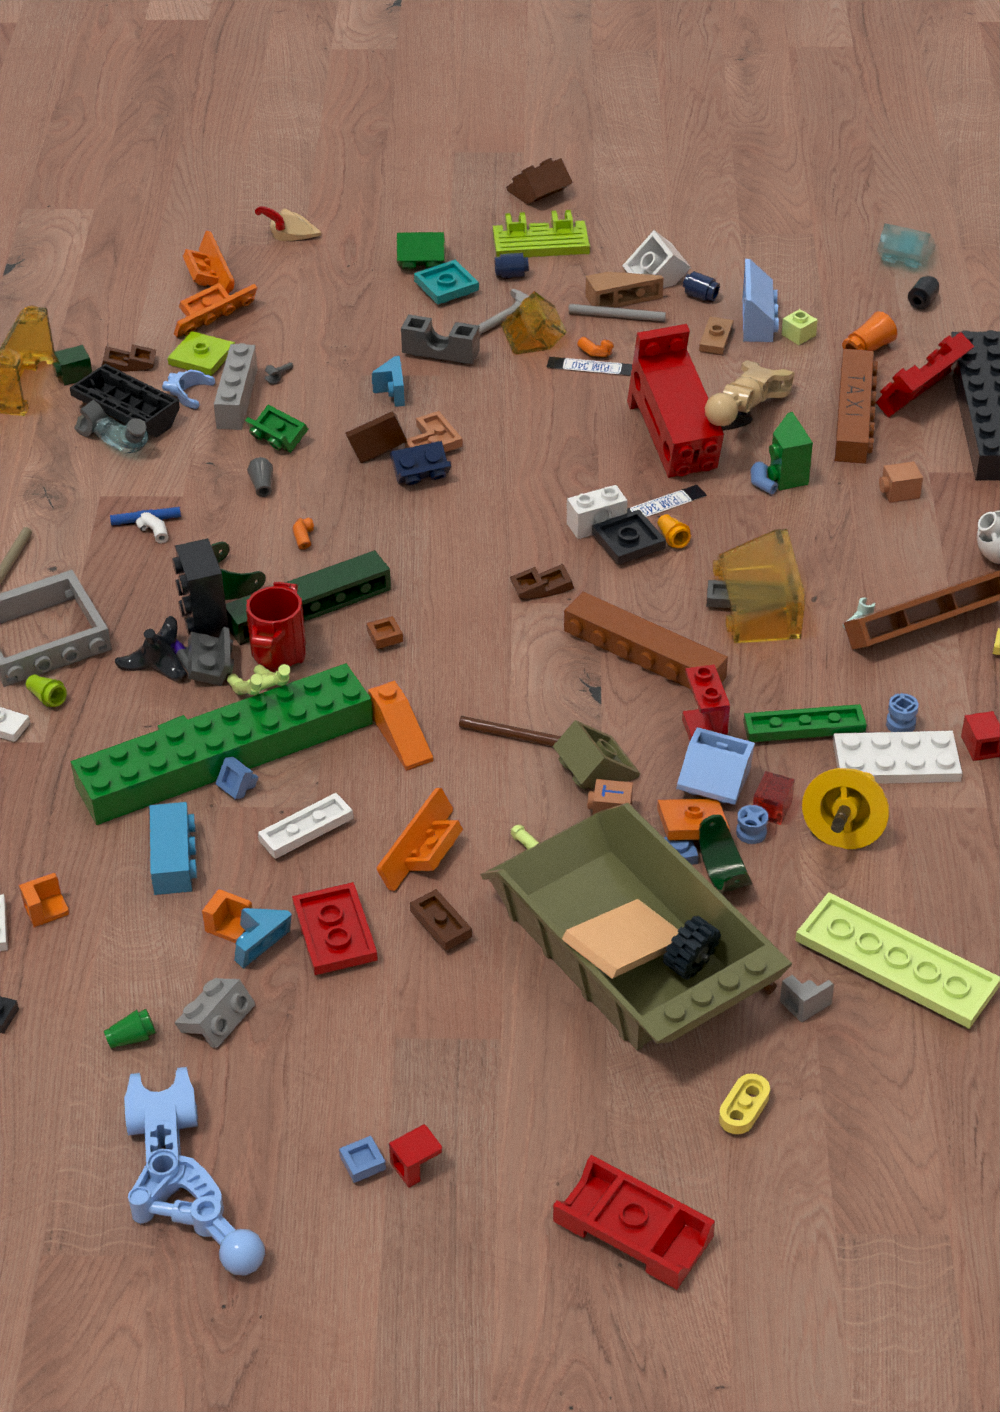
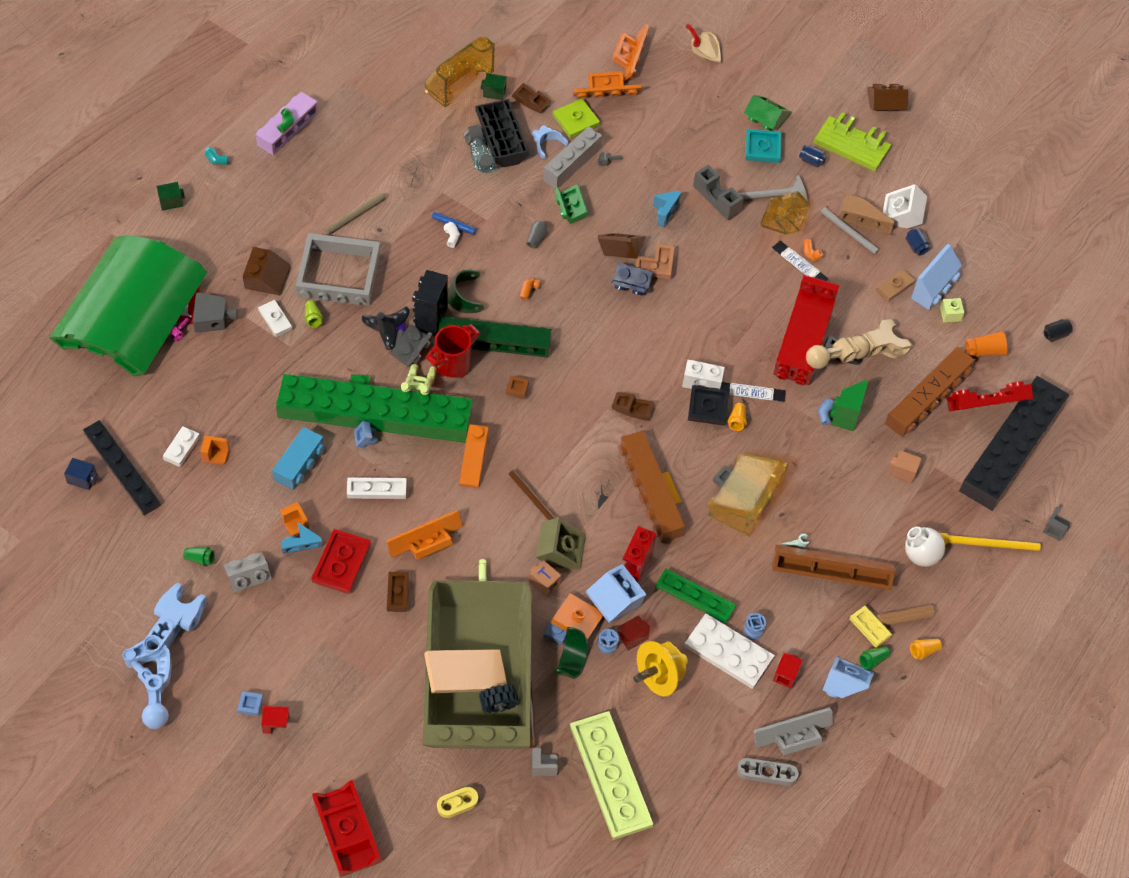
camera: 30 degrees right, 15 degrees up
clear light blue slope [877,224,936,268] -> none

